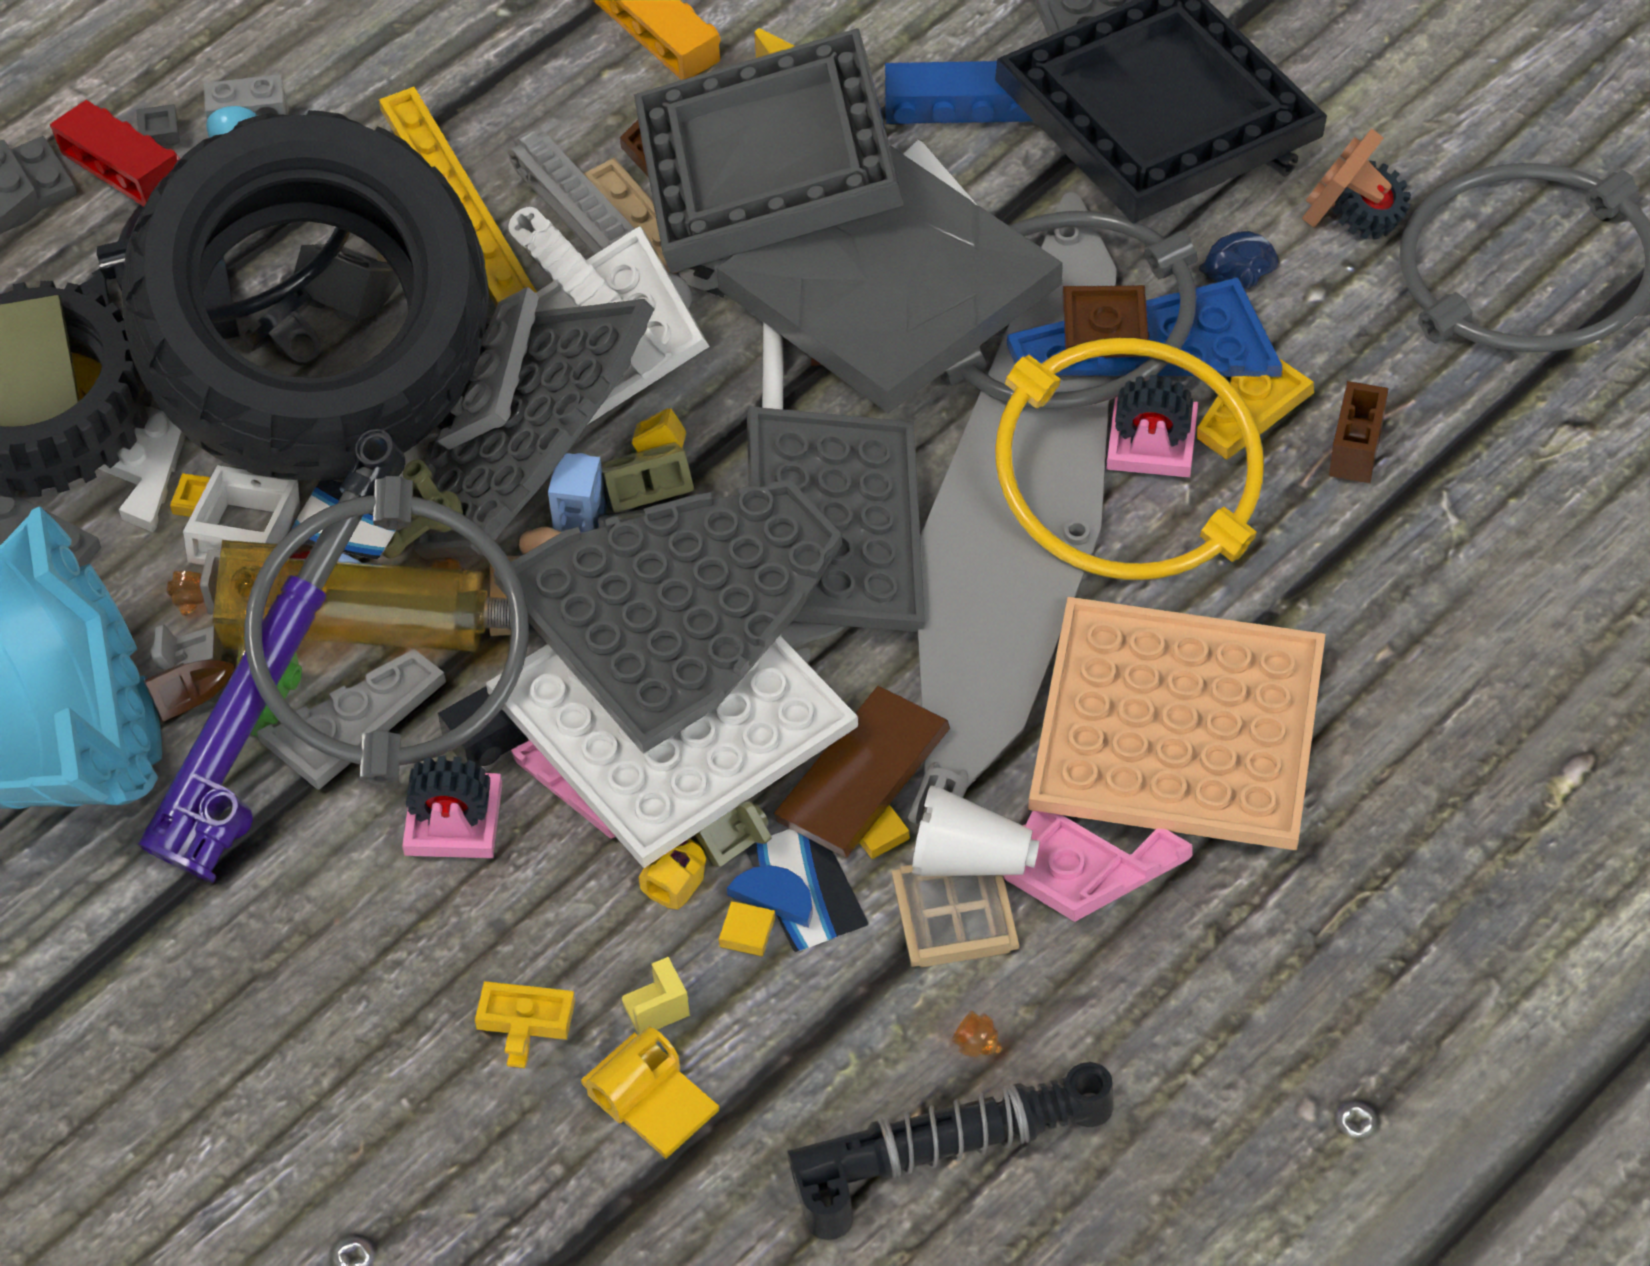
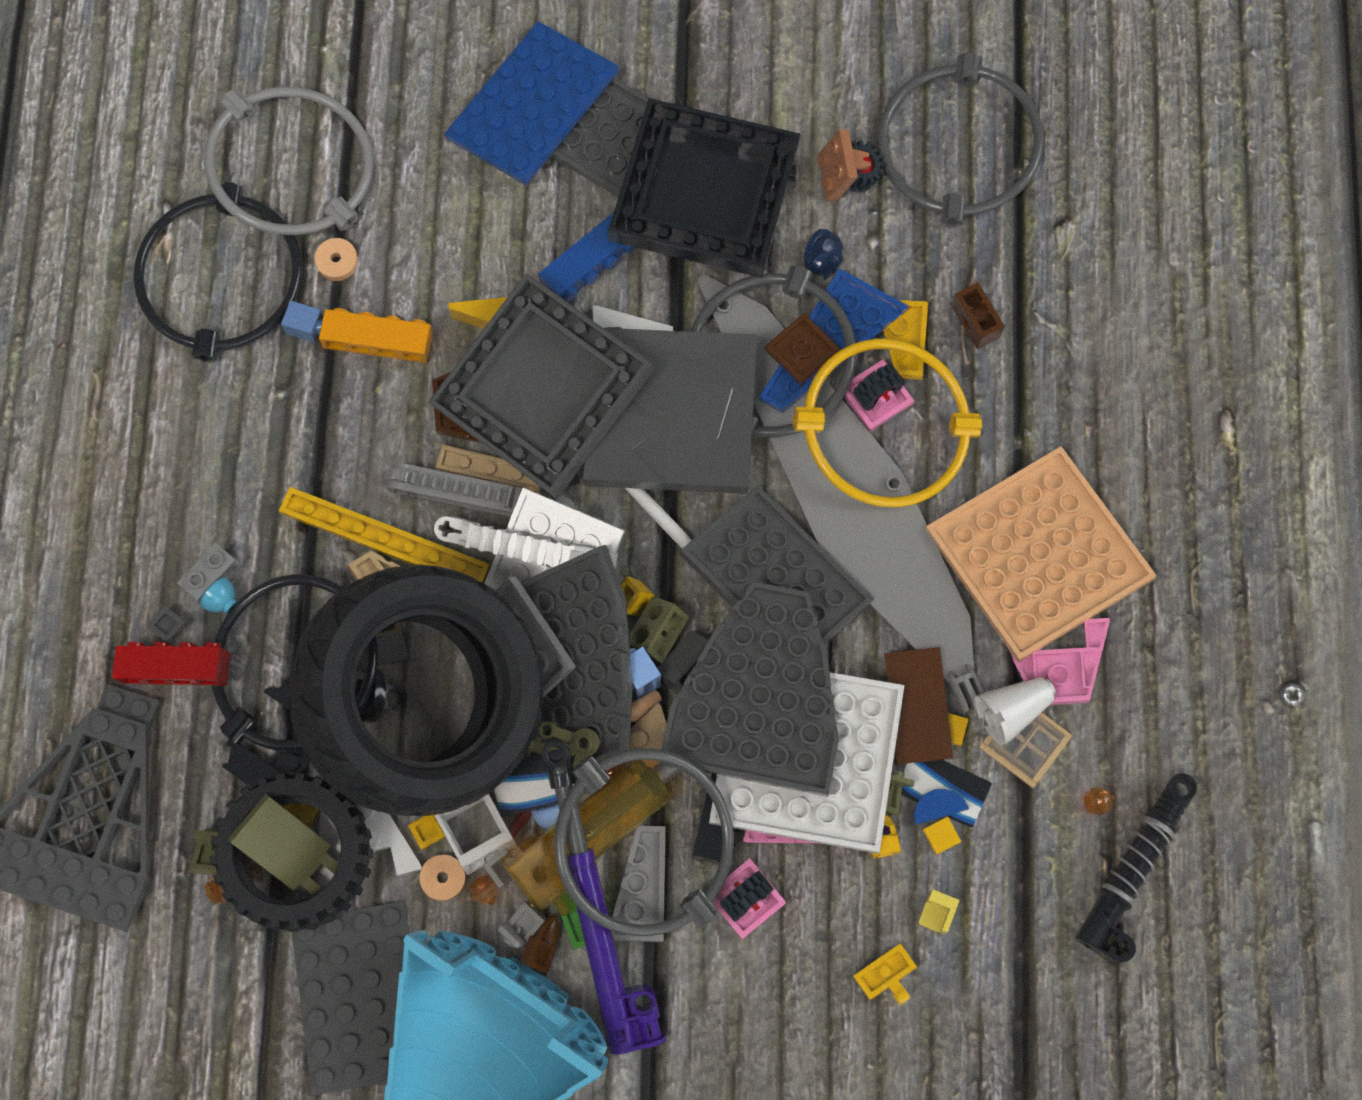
camera: 45 degrees left, 20 degrees up
yellow piece [581,1027,720,1159] -> none
none -> light nougat piece [419,855,466,902]

